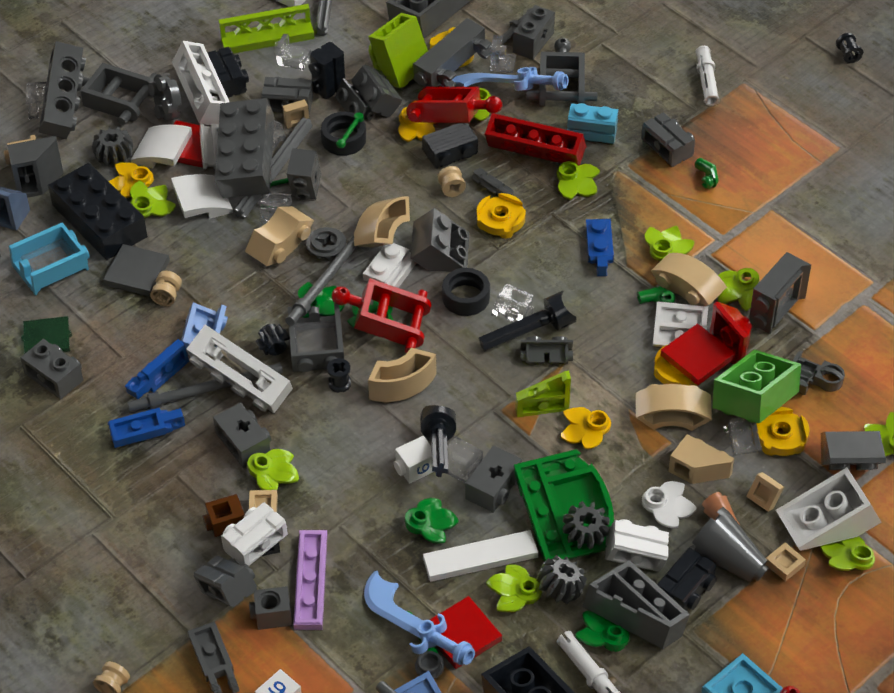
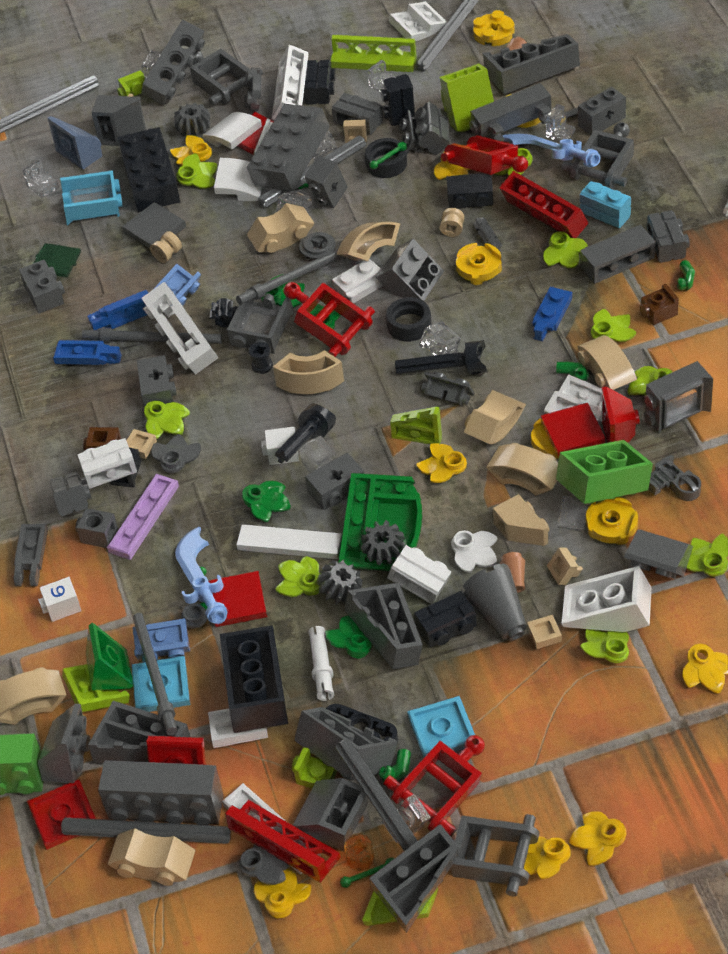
camera: 30 degrees right, 0 degrees up
none -> lime bracket [117,70,145,96]
none -> dark grey plate [151,434,201,473]
none -> tan brick [464,390,526,444]
none -> dark grey brick [580,225,655,284]
none -> reddish brown brick [639,284,679,326]

